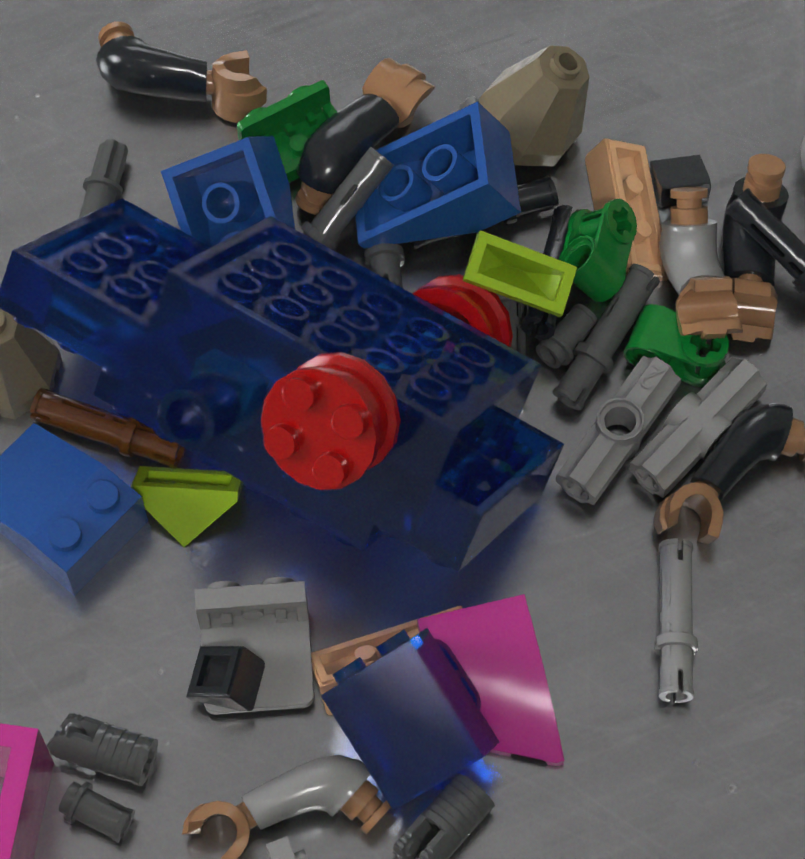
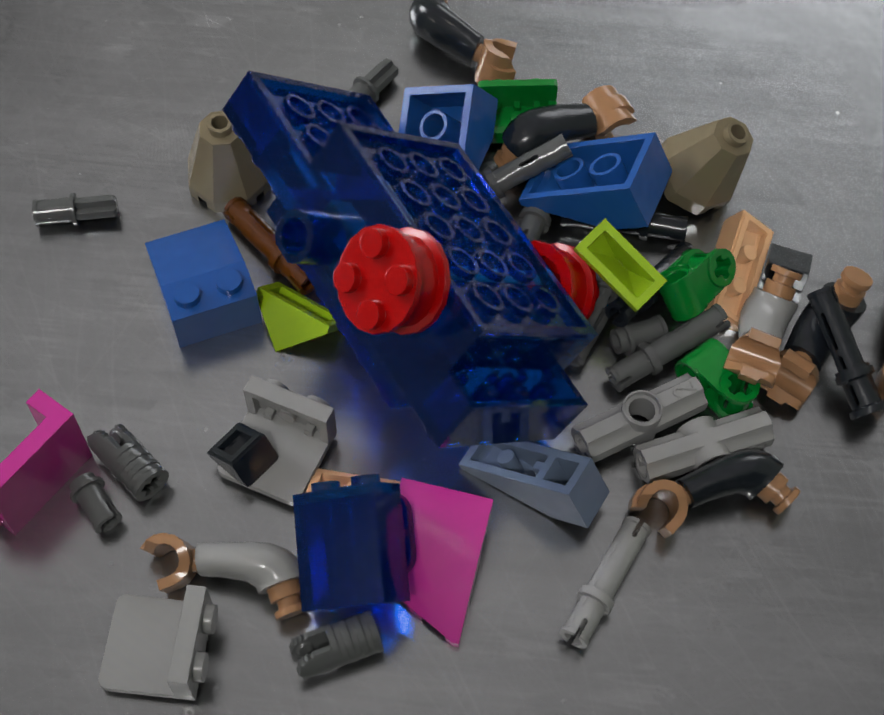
camera: 25 degrees right, 5 degrees down
none -> sand blue slope [459,430,610,528]

